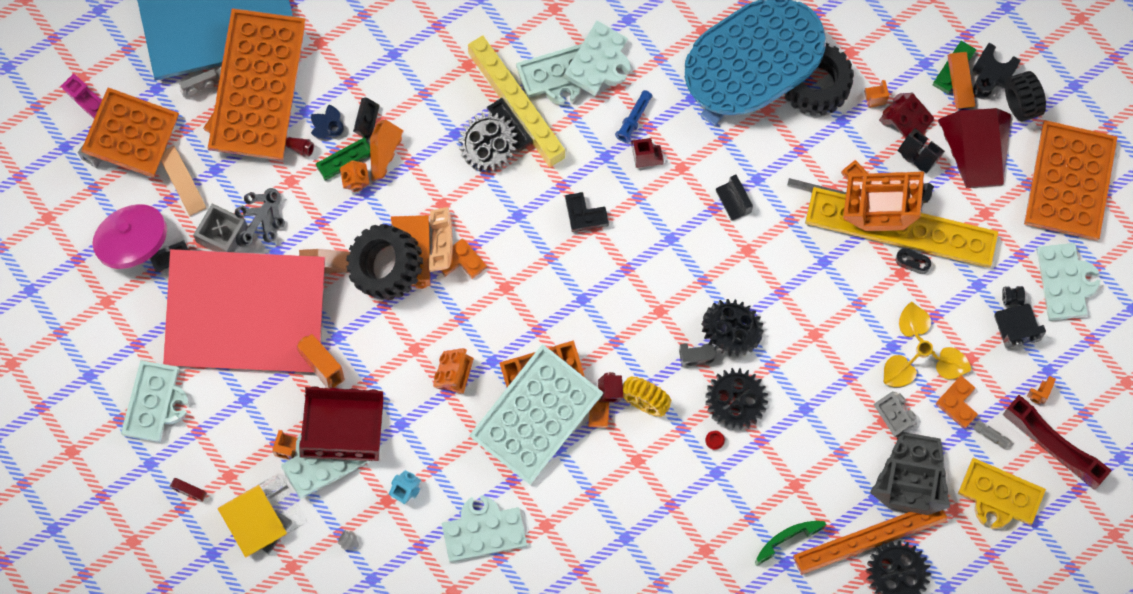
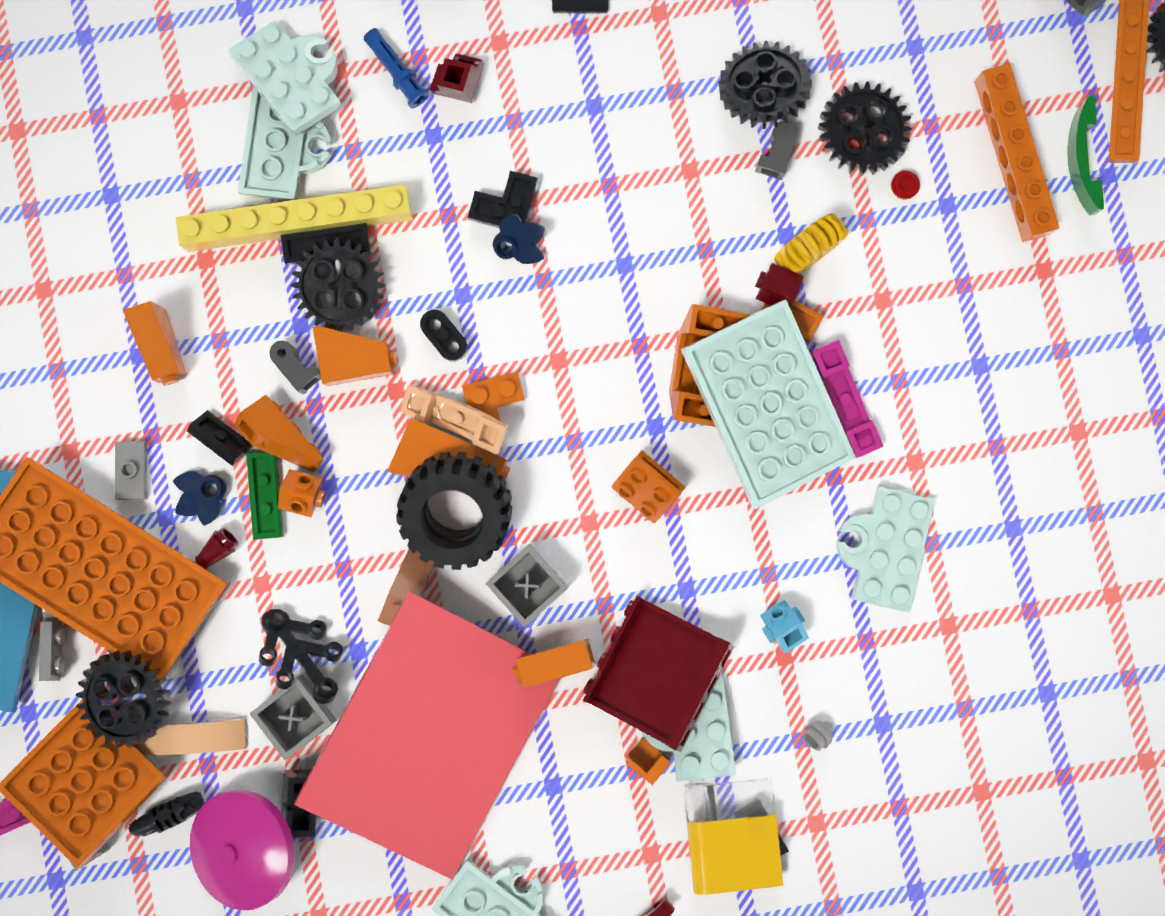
camera: 60 degrees left, 15 degrees up
none -> black gear [76,650,171,748]
none -> light grey plate [115,441,147,500]
none -> orange slope [123,301,187,386]
none -> black hinge [128,791,205,837]
none -> dark grey leg [269,340,321,395]
none -> orange slope [312,326,398,387]
none -> black plate [420,309,468,362]
none -> light grey brick [485,544,569,628]
none -> dark blue plate [492,214,545,264]
none -> dark pink slope [811,340,884,458]
none -> orange brick [974,63,1060,243]

